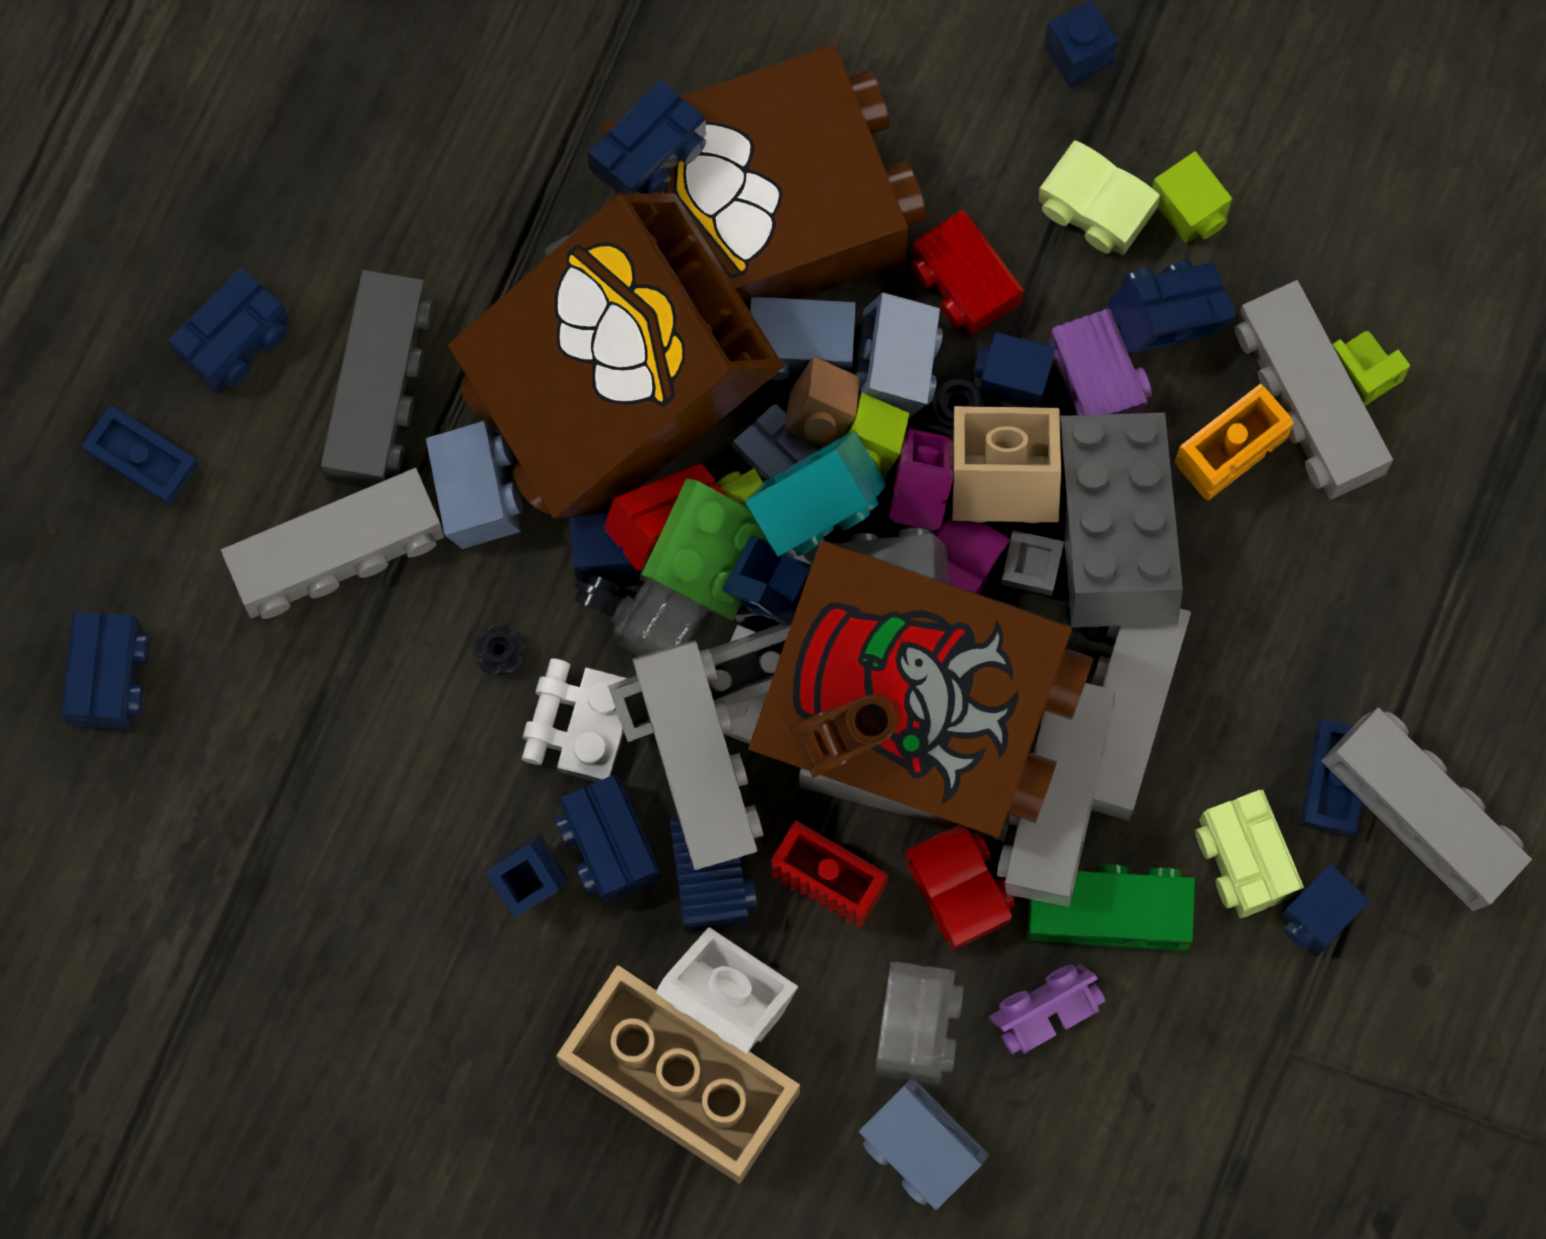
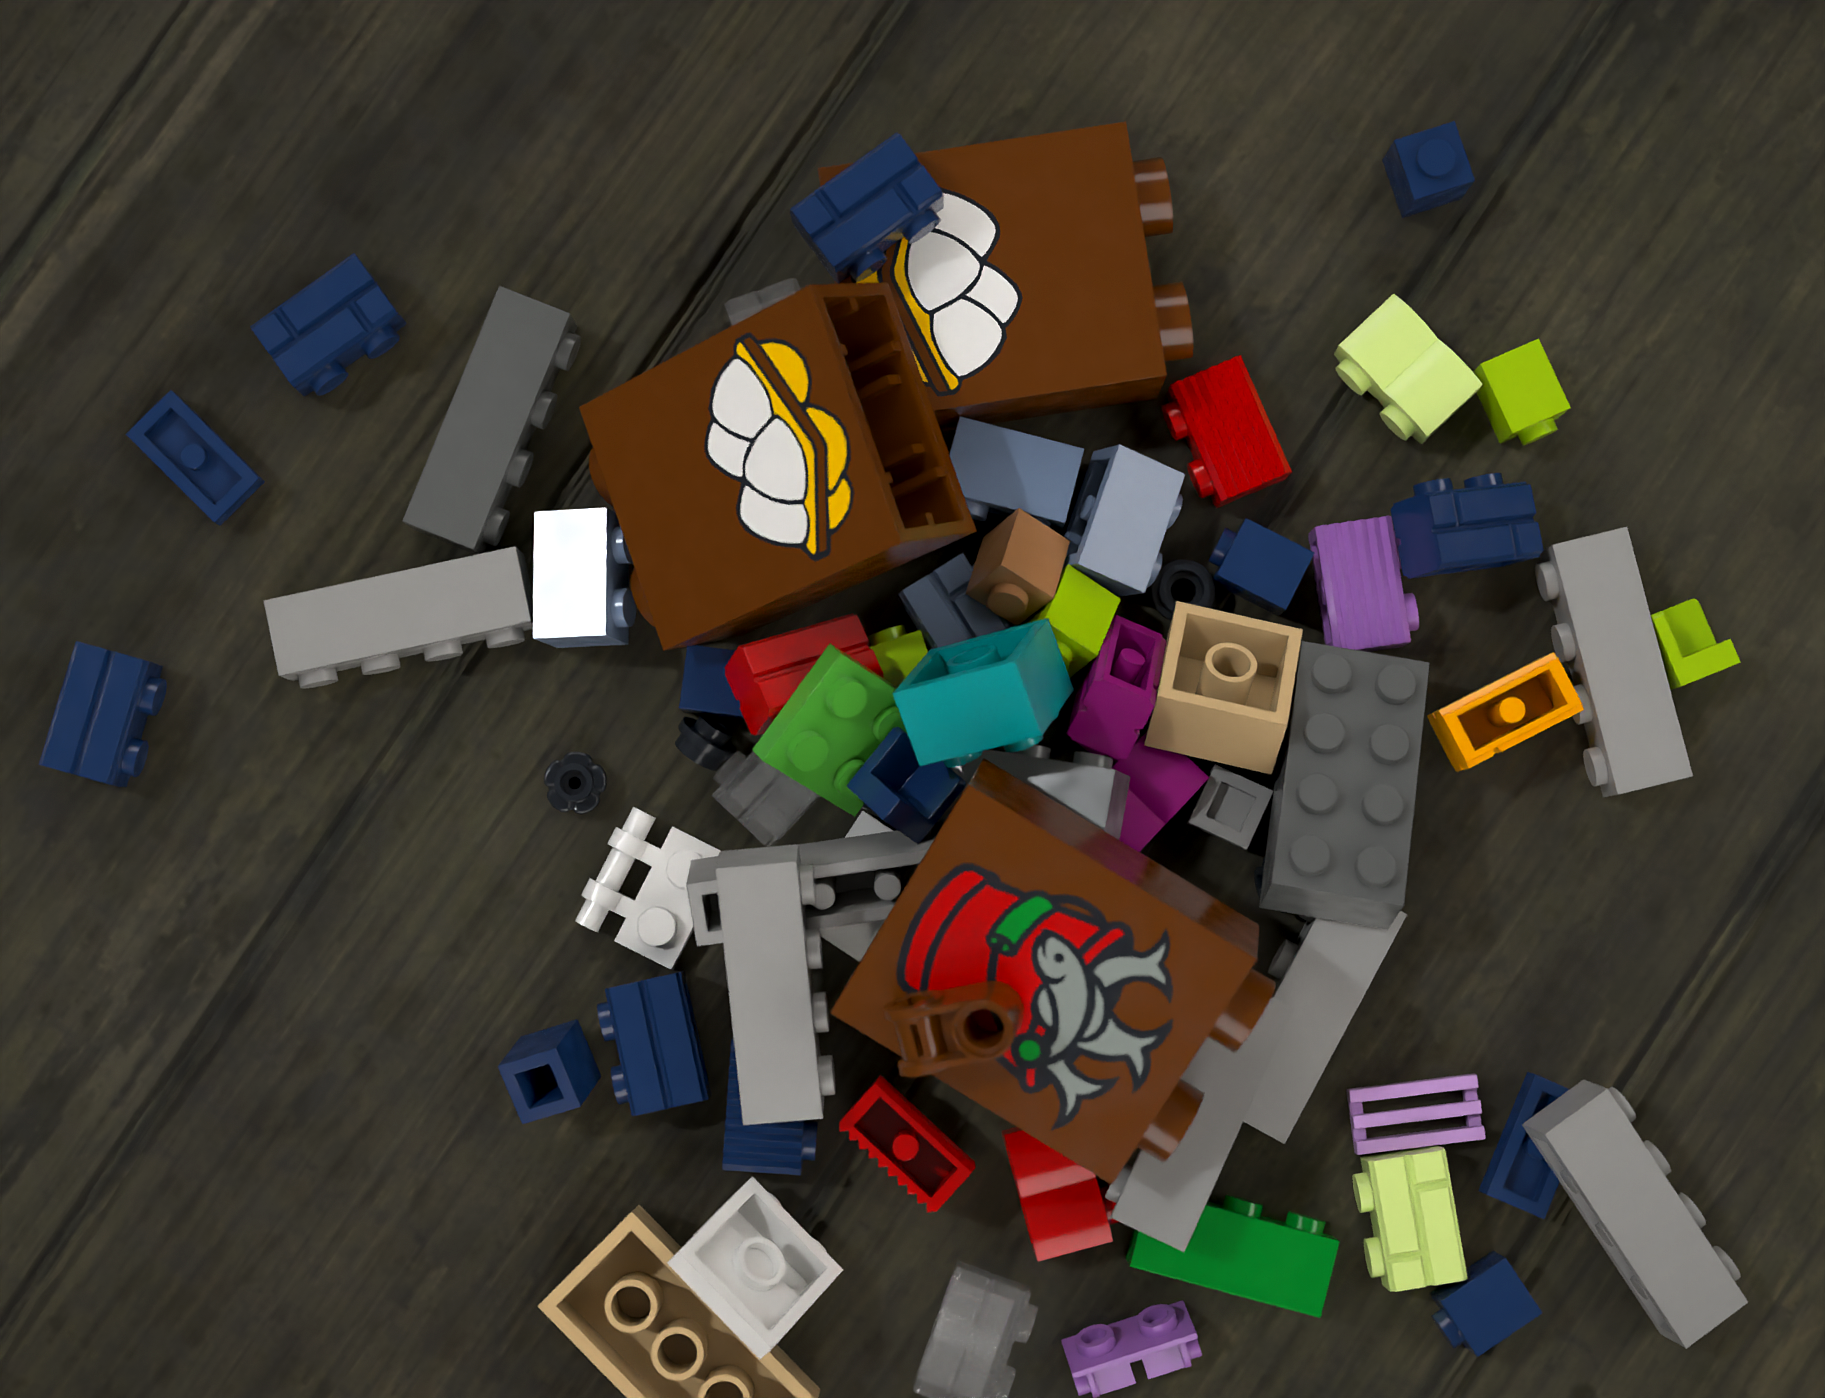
camera: 15 degrees right, 10 degrees up
none -> lavender tile [1346,1073,1486,1155]

